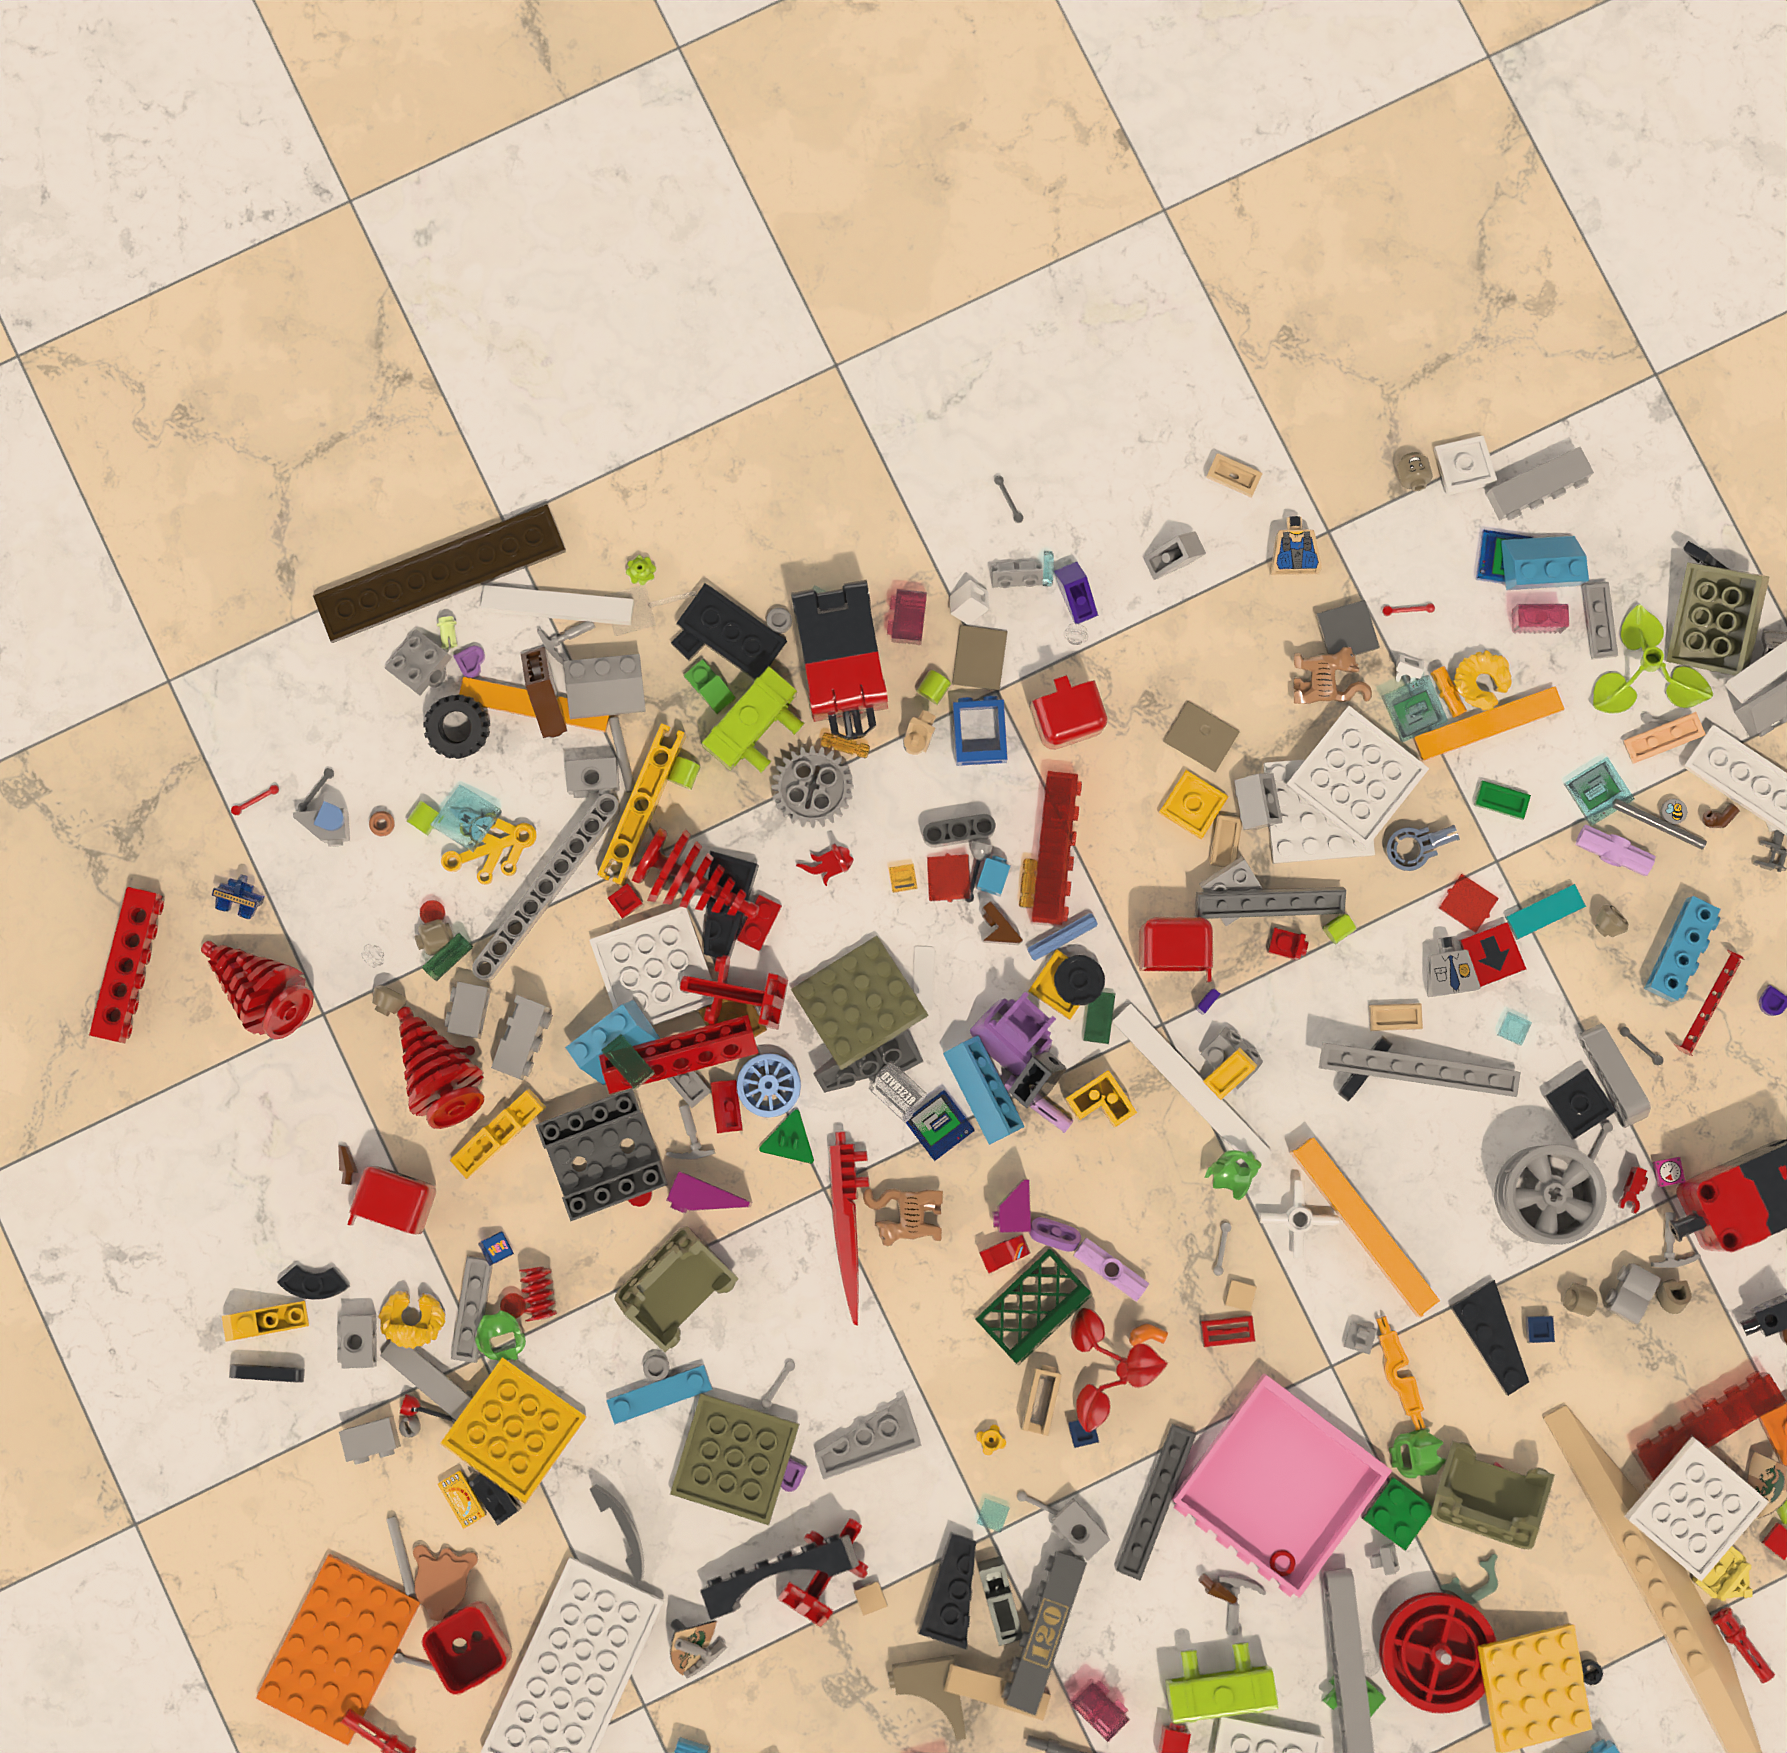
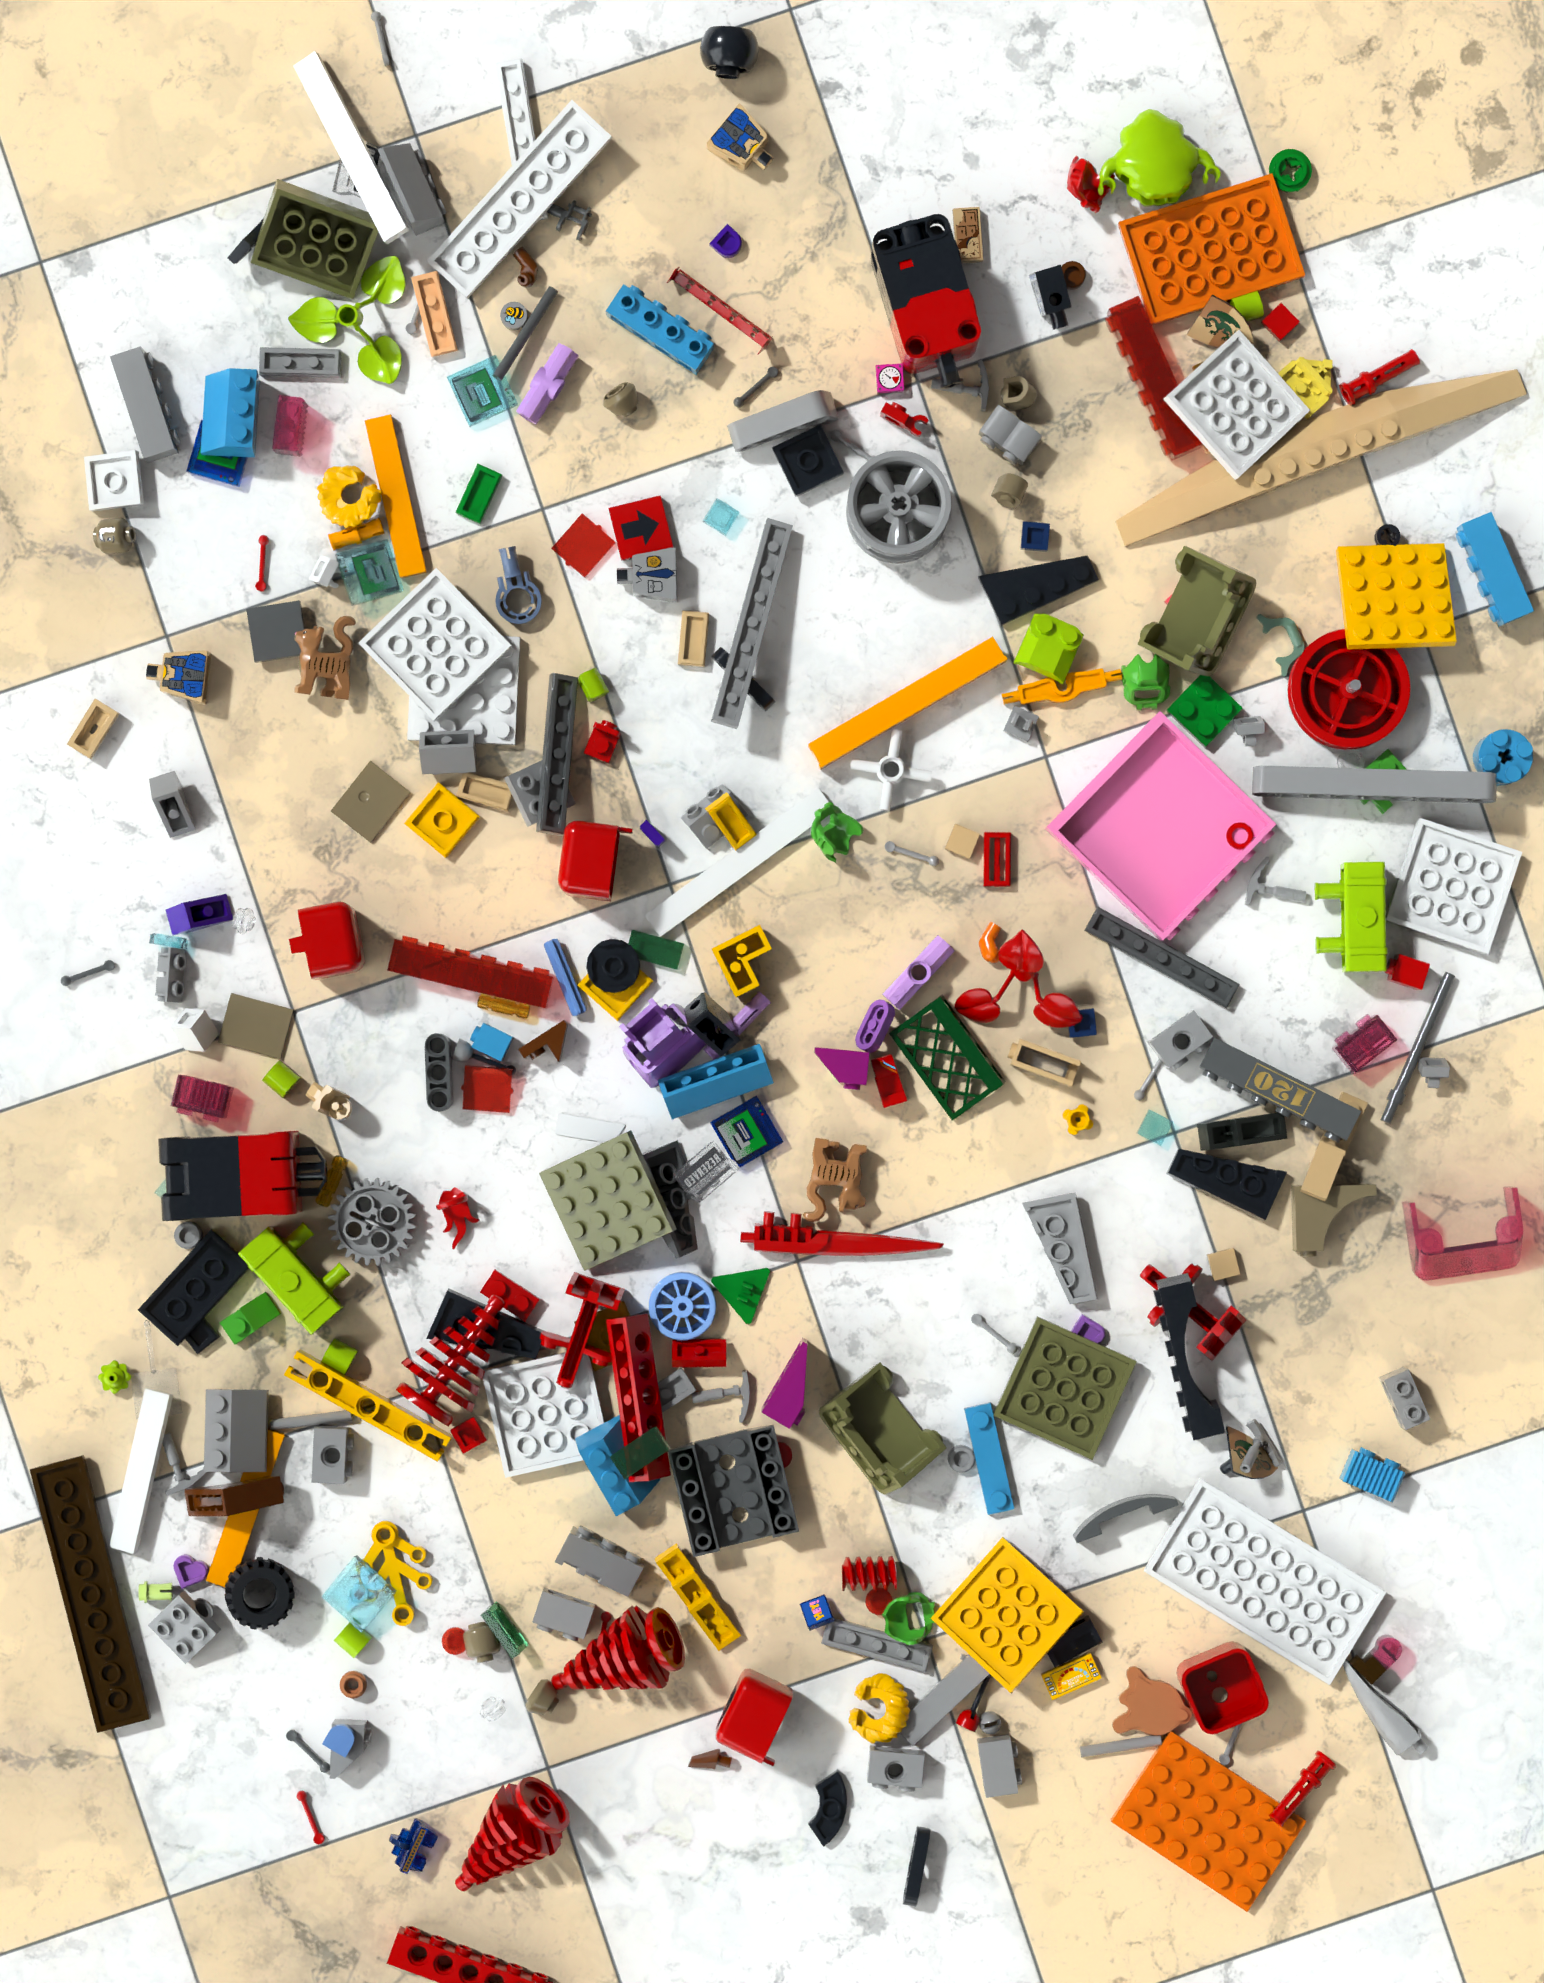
camera: 85 degrees left, 5 degrees up
yellow slope [221,1301,309,1342] -> none
light grey beam [472,794,620,981] -> none
clear yellow tile [889,864,918,893] -> none
blue window [953,696,1008,766] -> none
reddish brown bar [1198,1573,1238,1604] -> none
teal tile [1505,884,1586,940] -> none
none -> lime slope [1013,613,1084,685]

